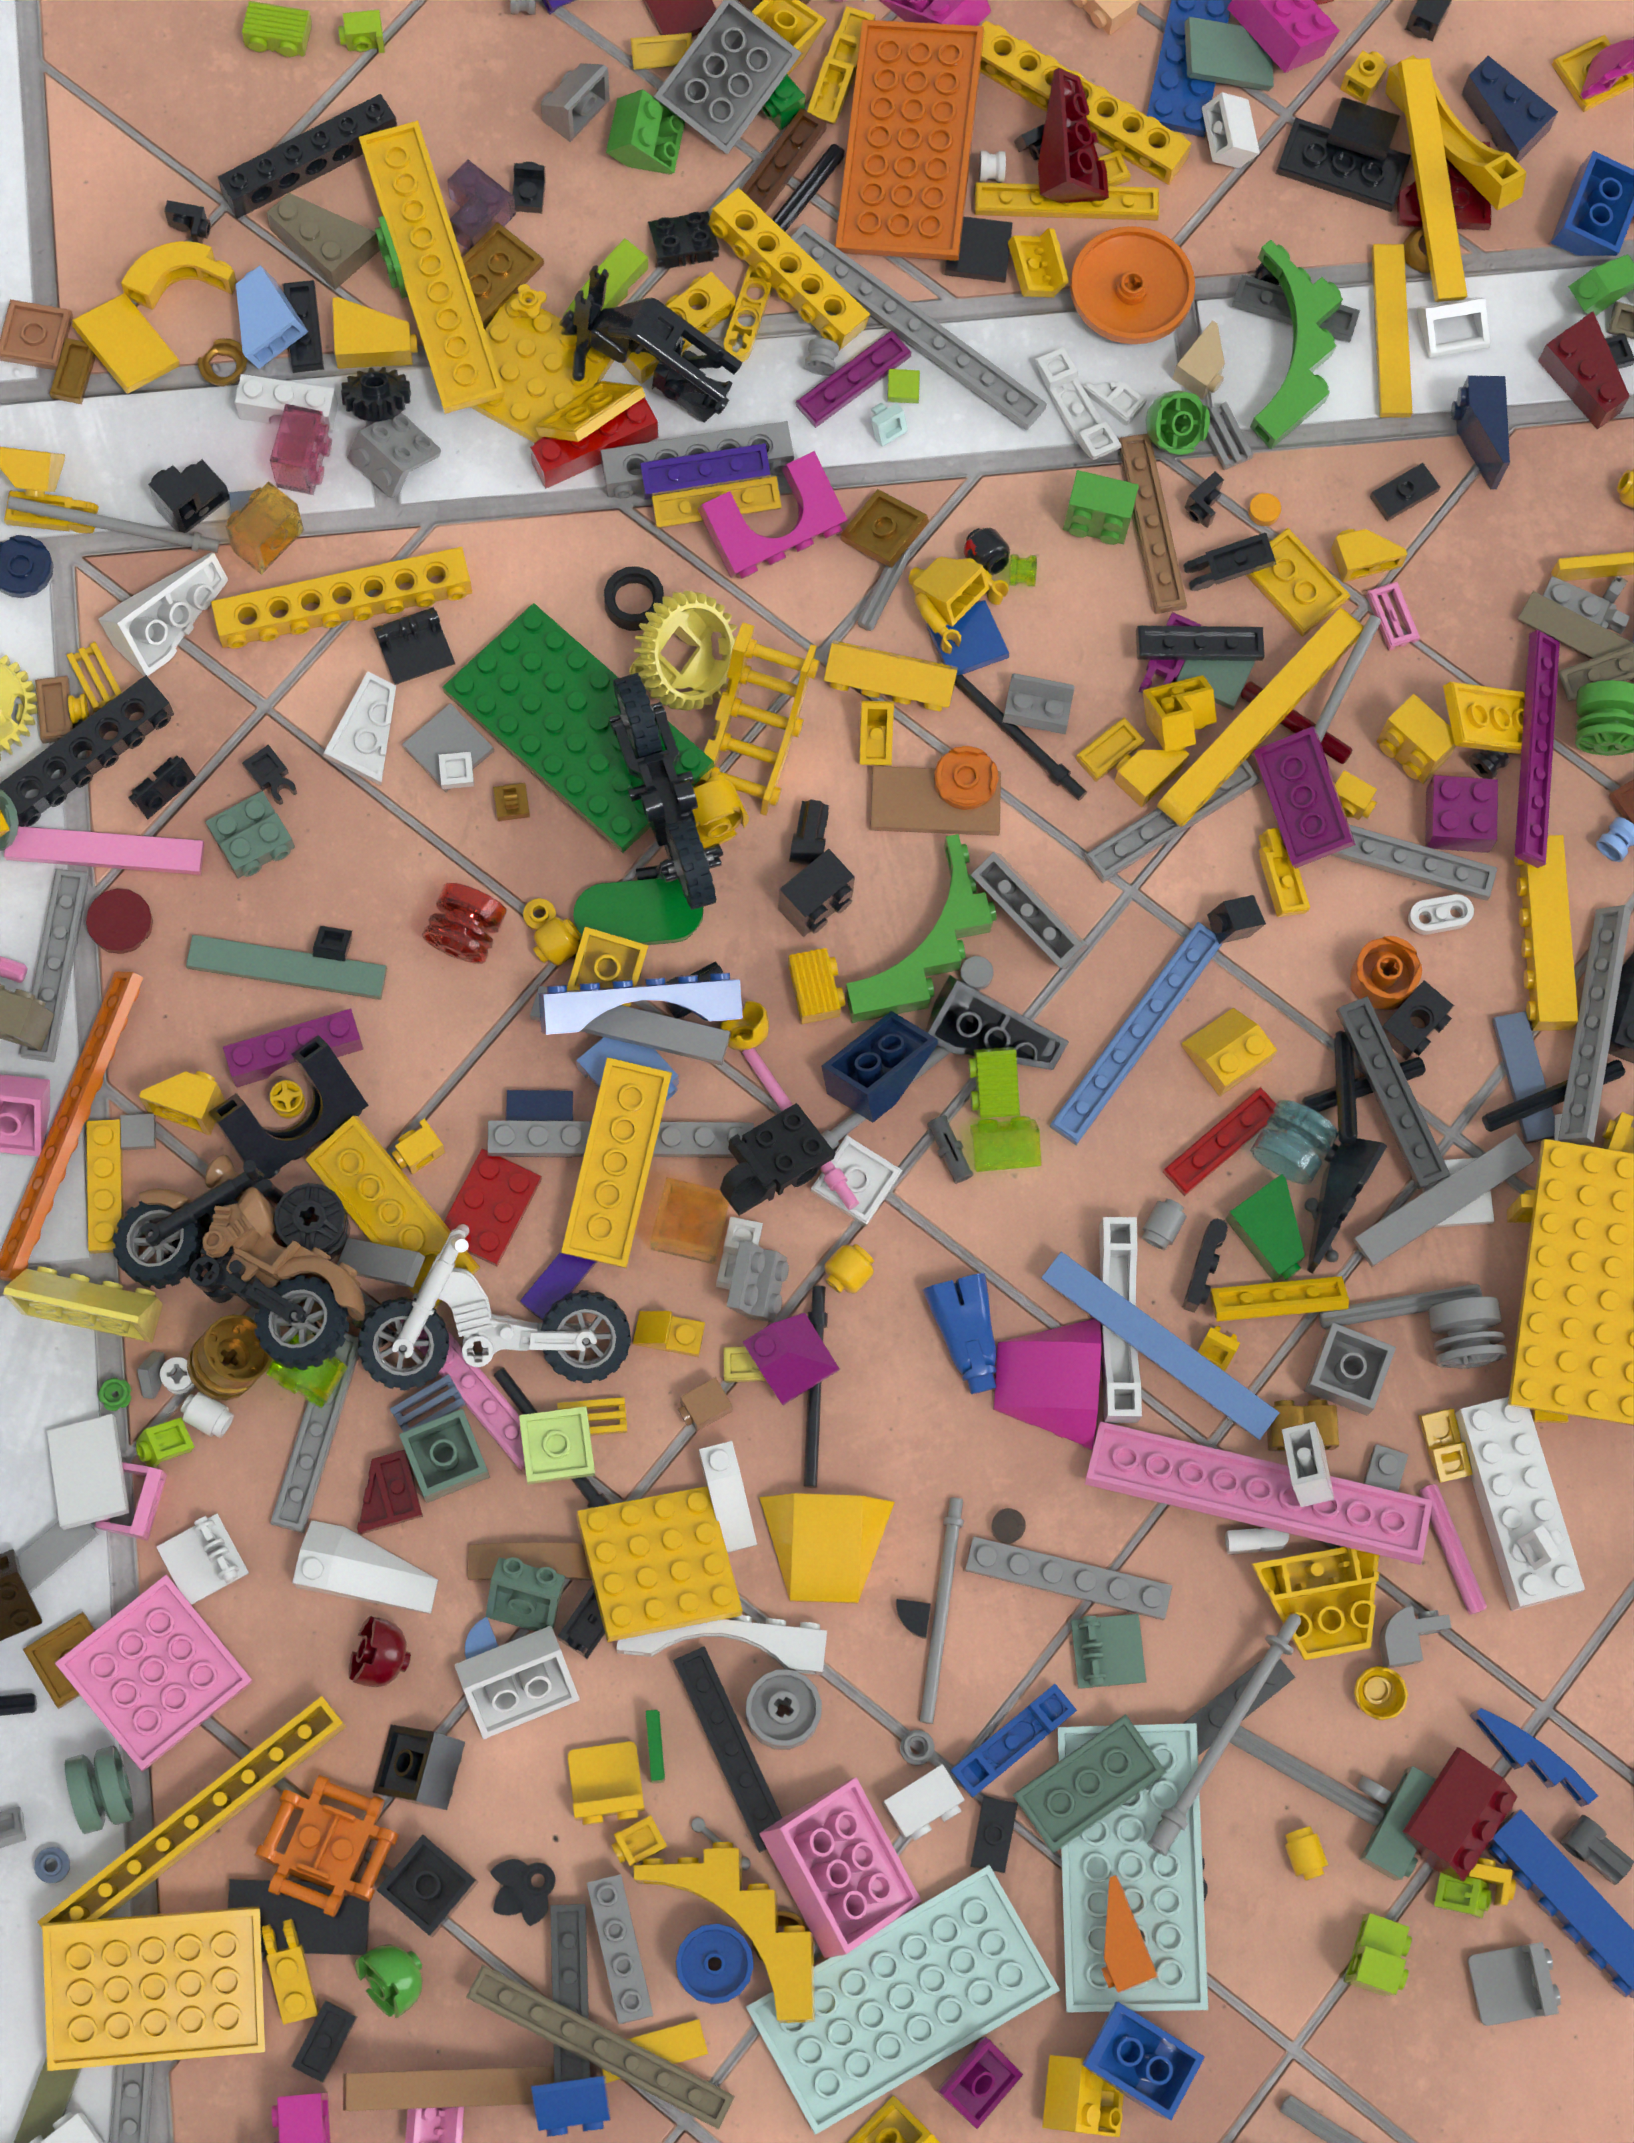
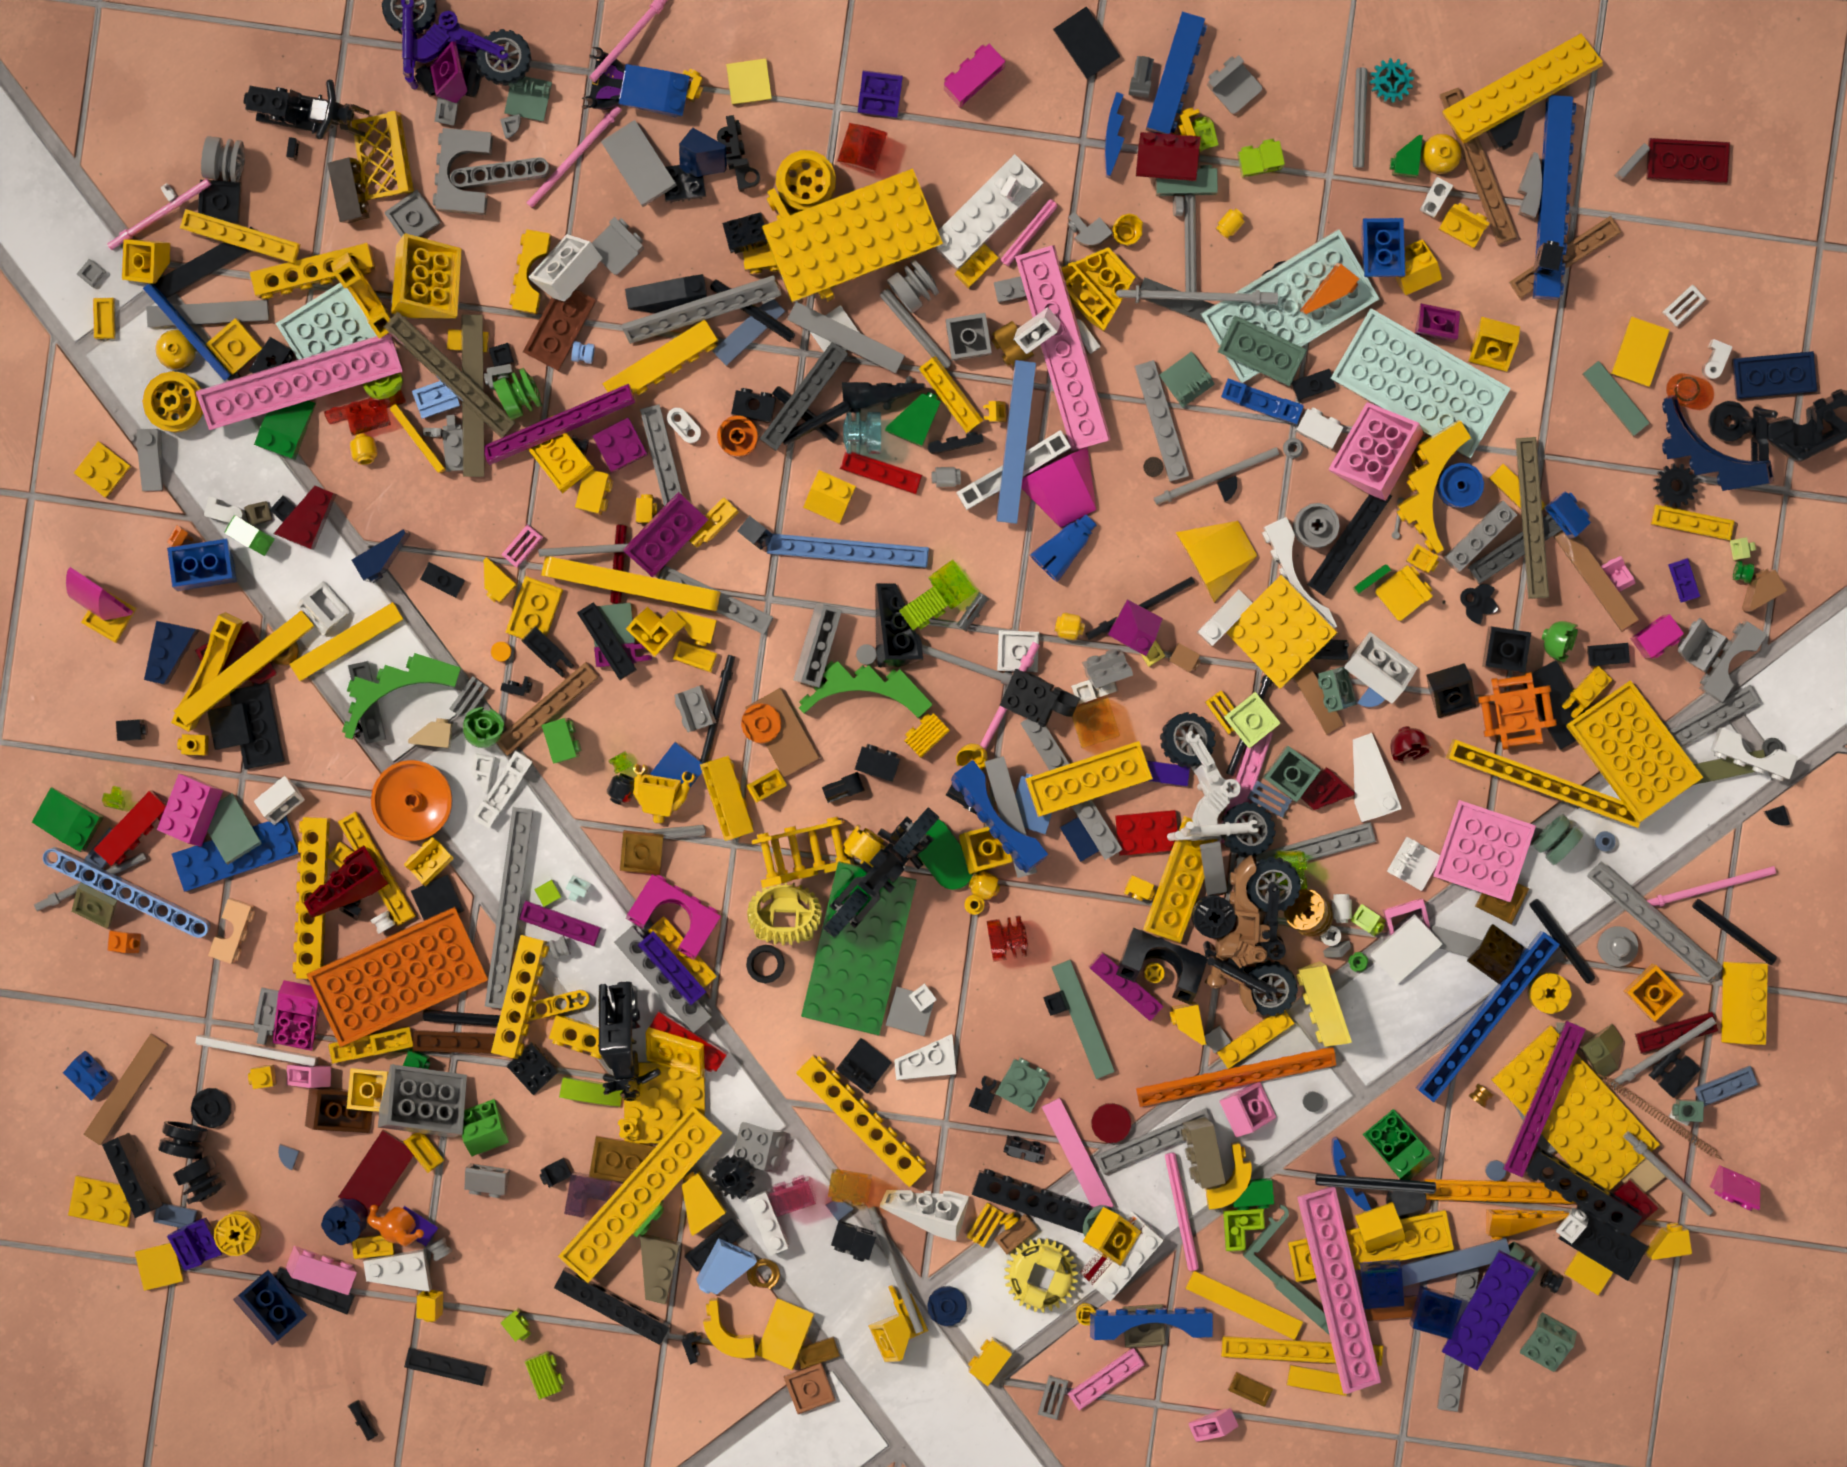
camera: 115 degrees left, 15 degrees up
pearl gold tile [493,783,530,821] -> none
yellow slope [633,1311,705,1357] -> none
dark blue slope [821,1011,938,1123] -> none

